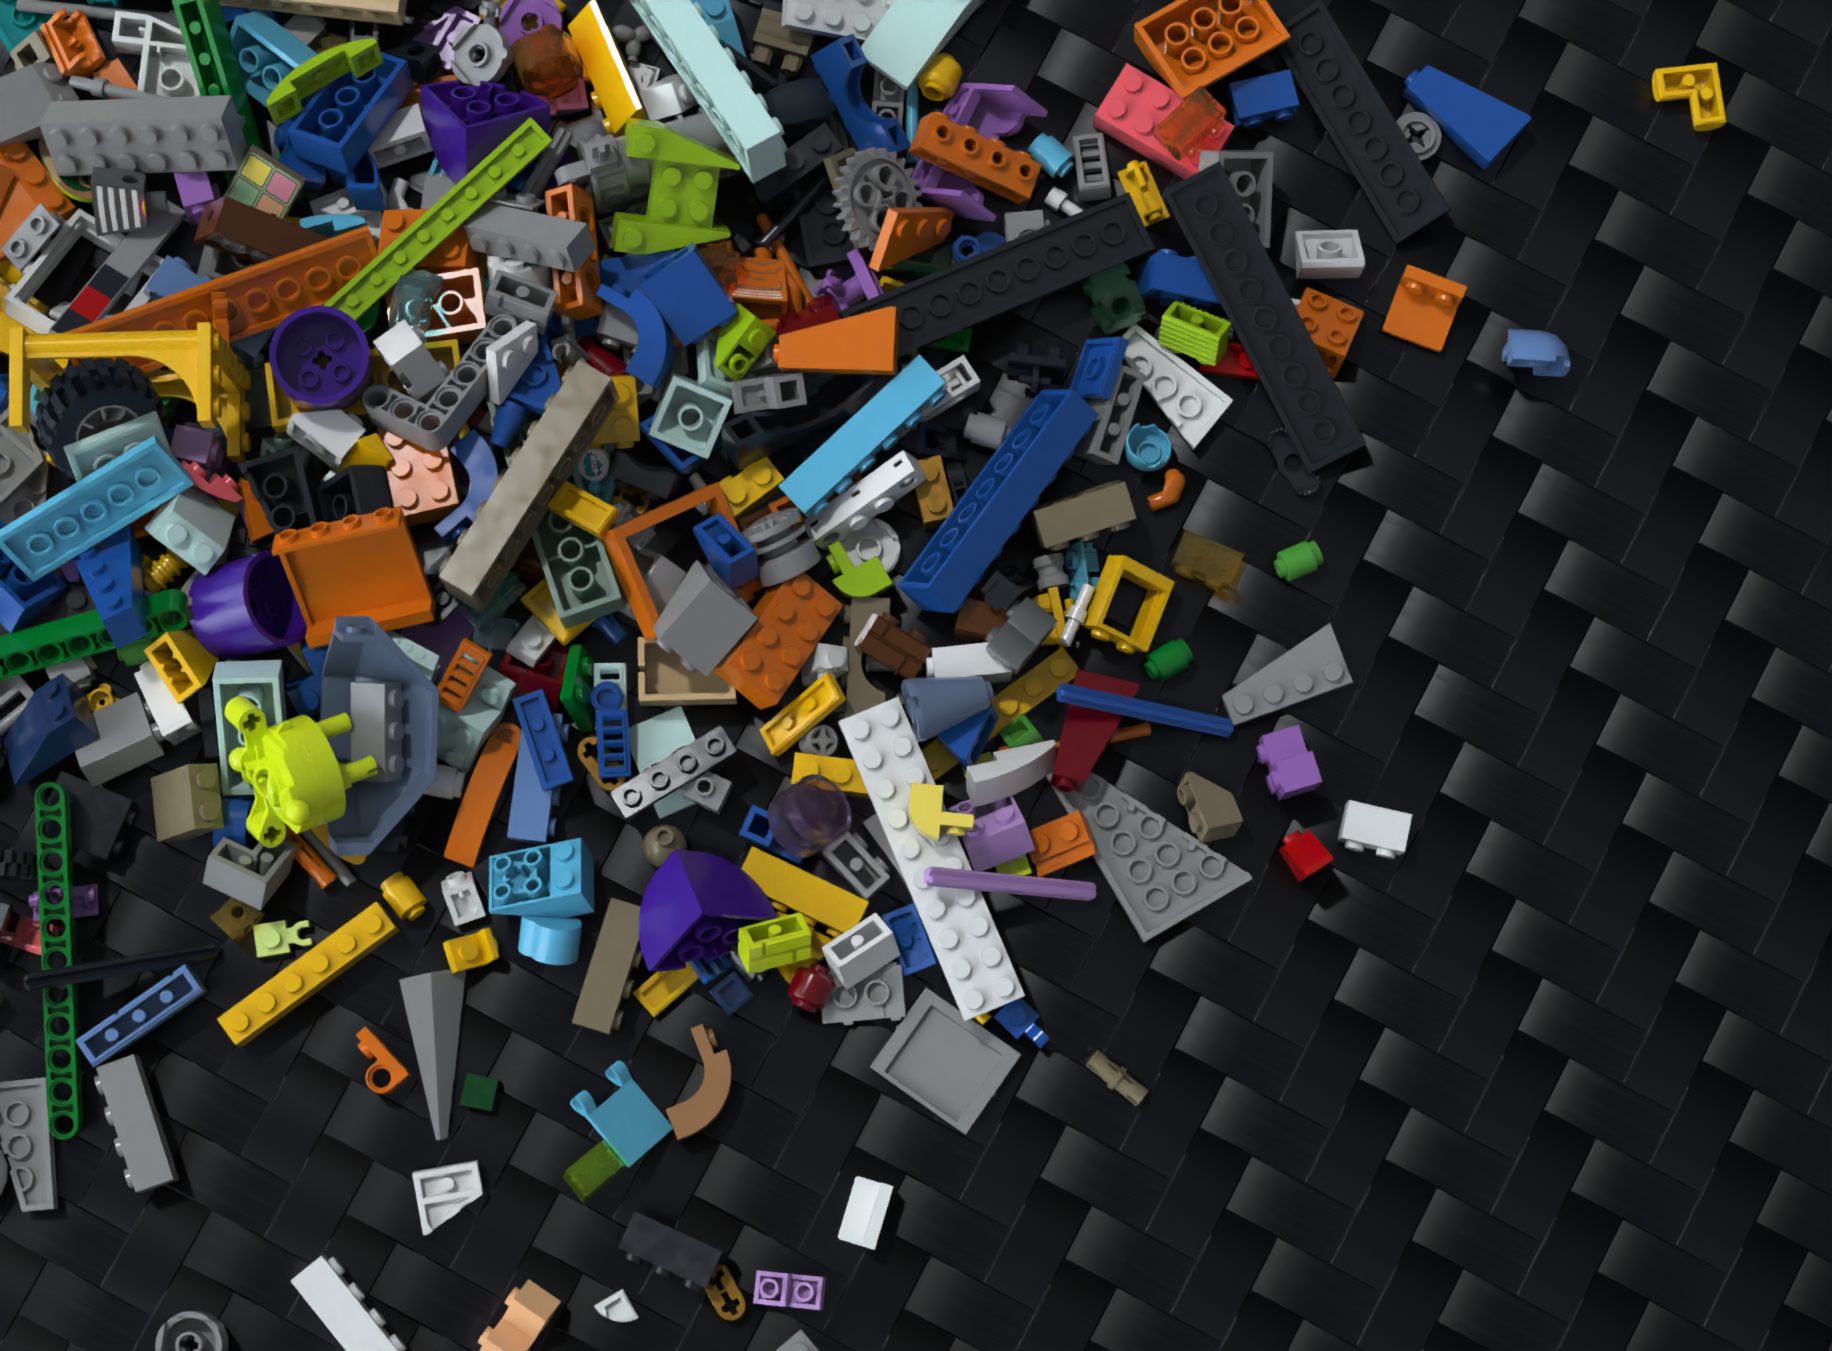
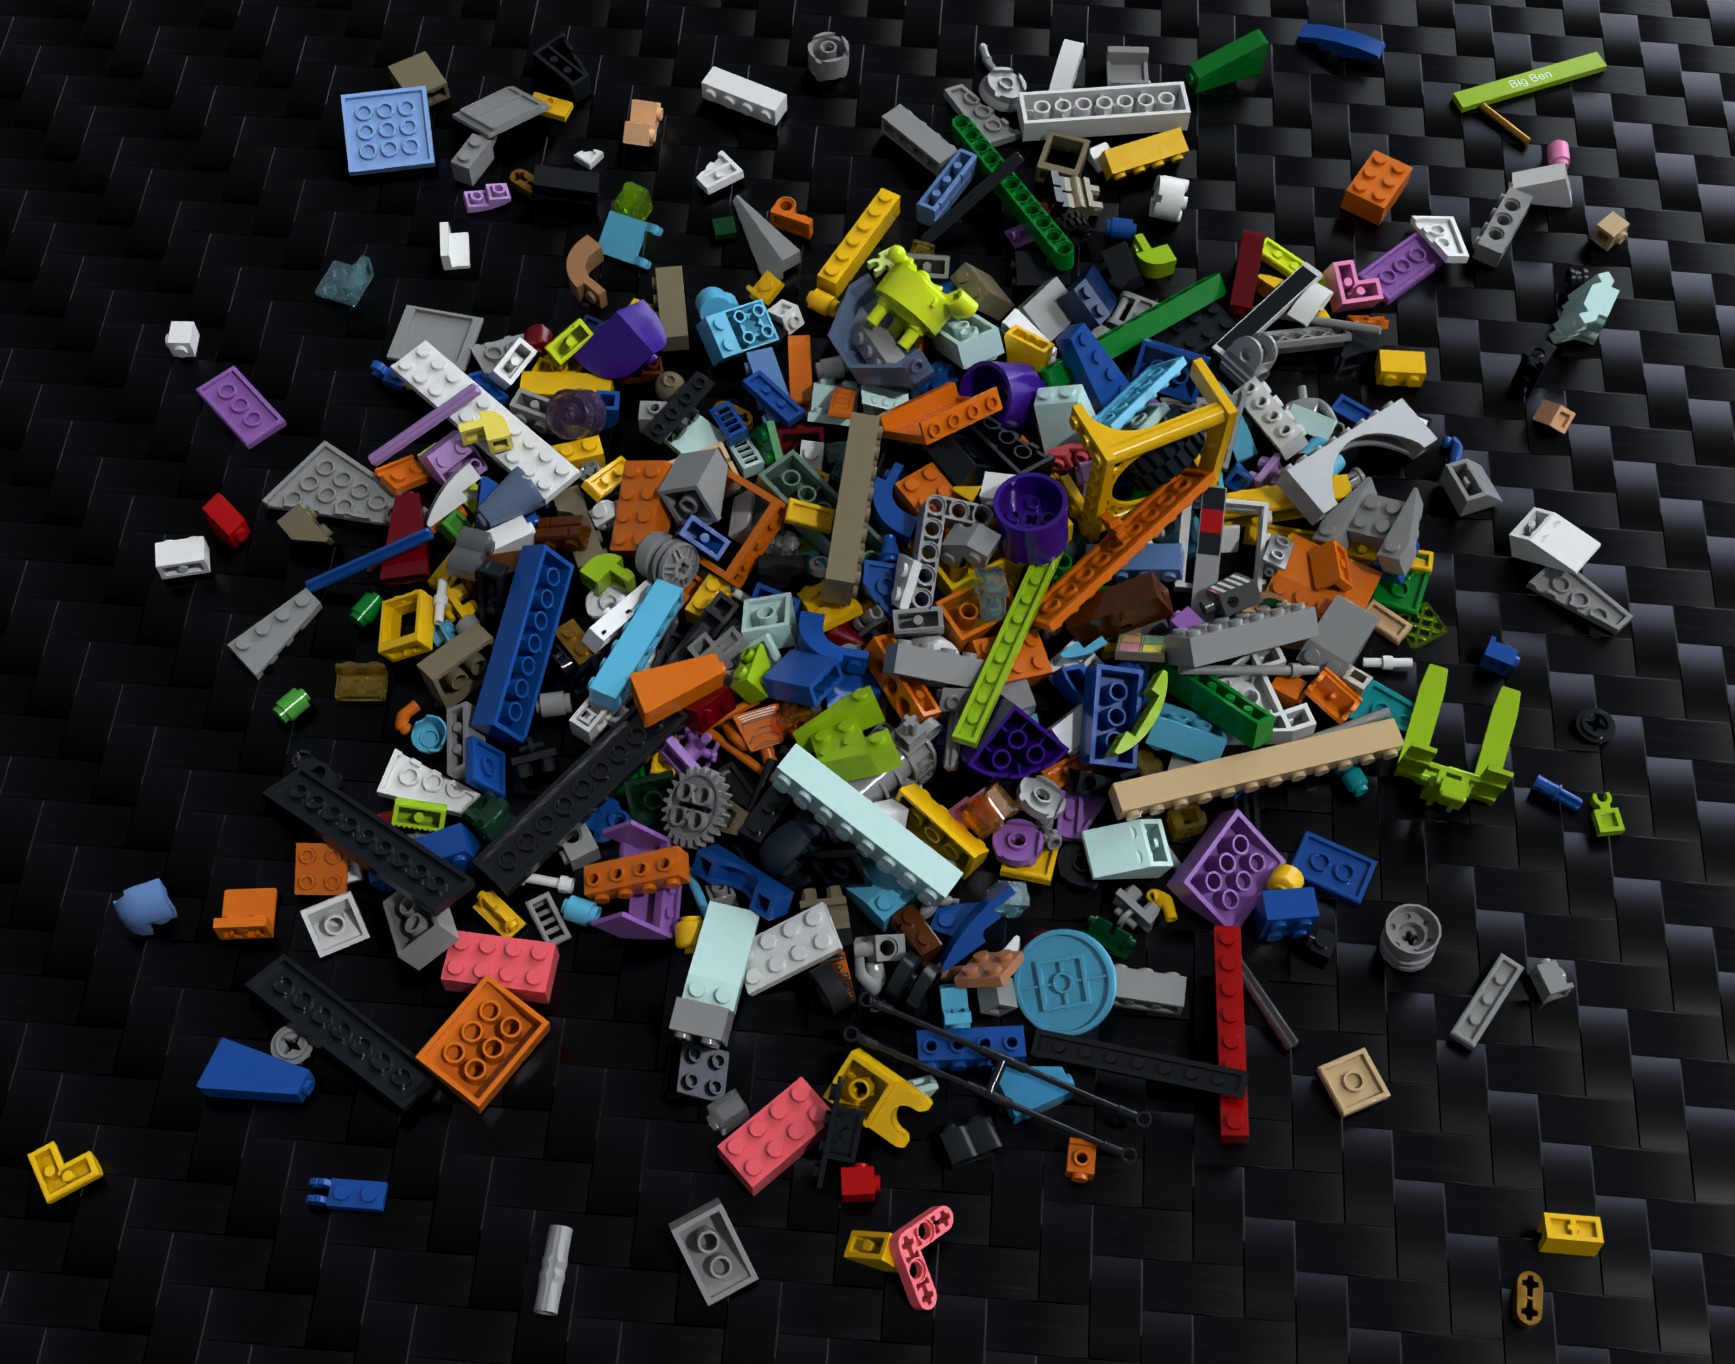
camera: 160 degrees right, 20 degrees down
white arm [387,177,413,210] -> none
blue tile [591,681,624,711] -> none
orange wing [869,207,955,272] -> none
dark tan pin [1085,1050,1149,1106] -> none
clear orange brick [1153,86,1227,162] -> none
blue brick [1227,69,1299,129] -> none
medium lavender brick [1256,724,1322,801] -> none
none -> white brick [165,321,200,358]
none -> medium lavender tile [196,365,287,450]
none -> clear light blue bracket [315,255,374,307]

